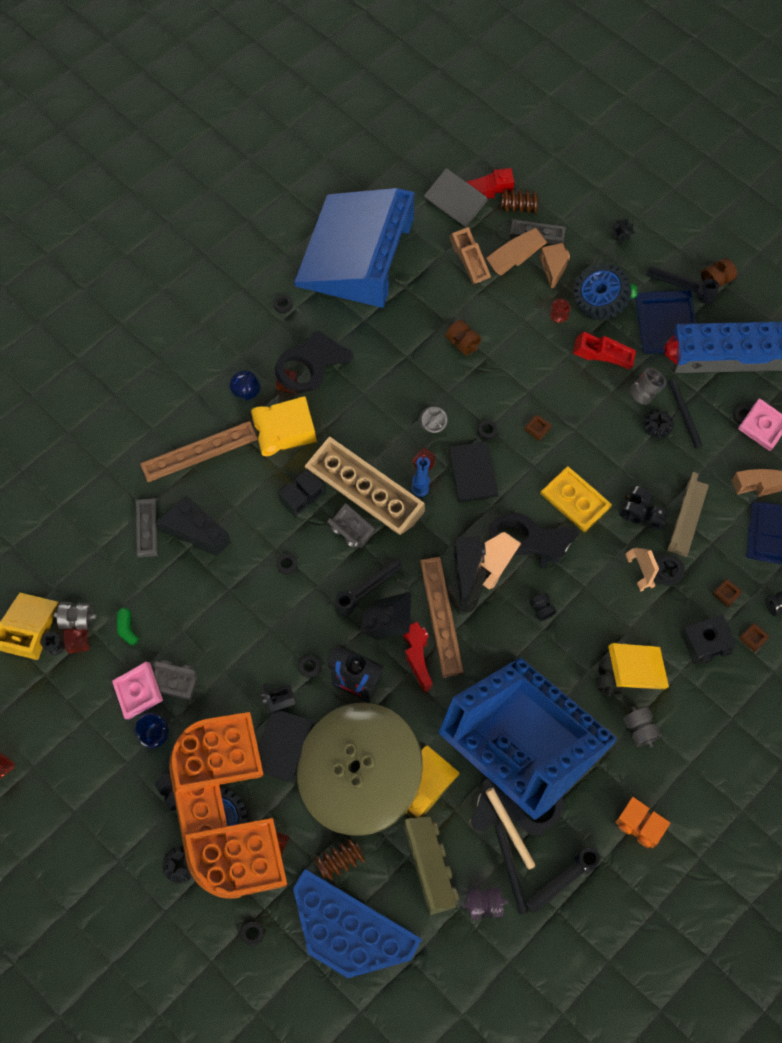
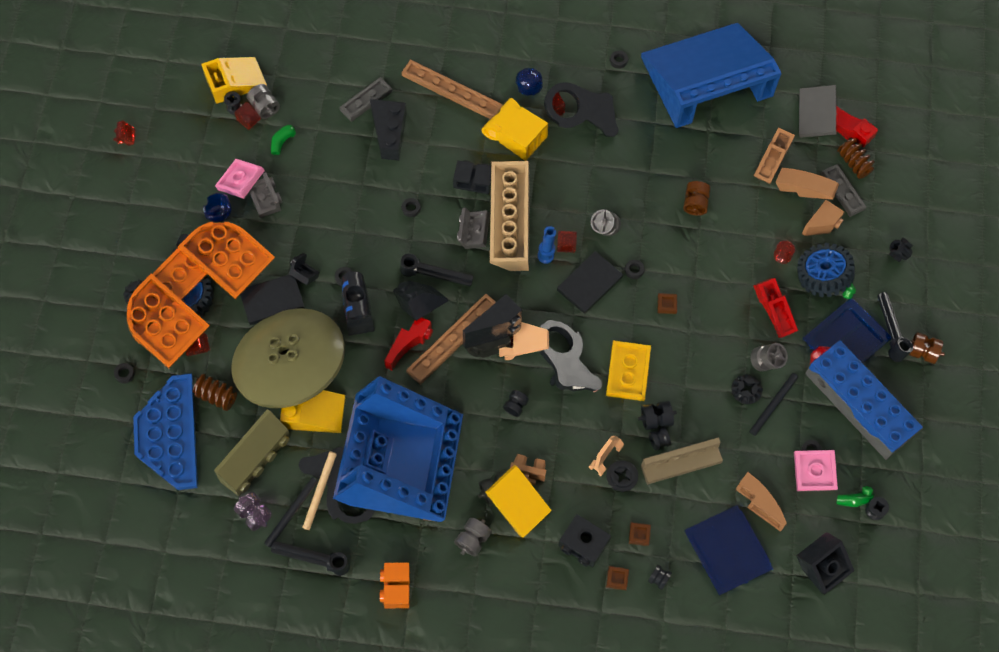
camera: 50 degrees right, 0 degrees up
none -> medium nougat hips [510,454,547,485]

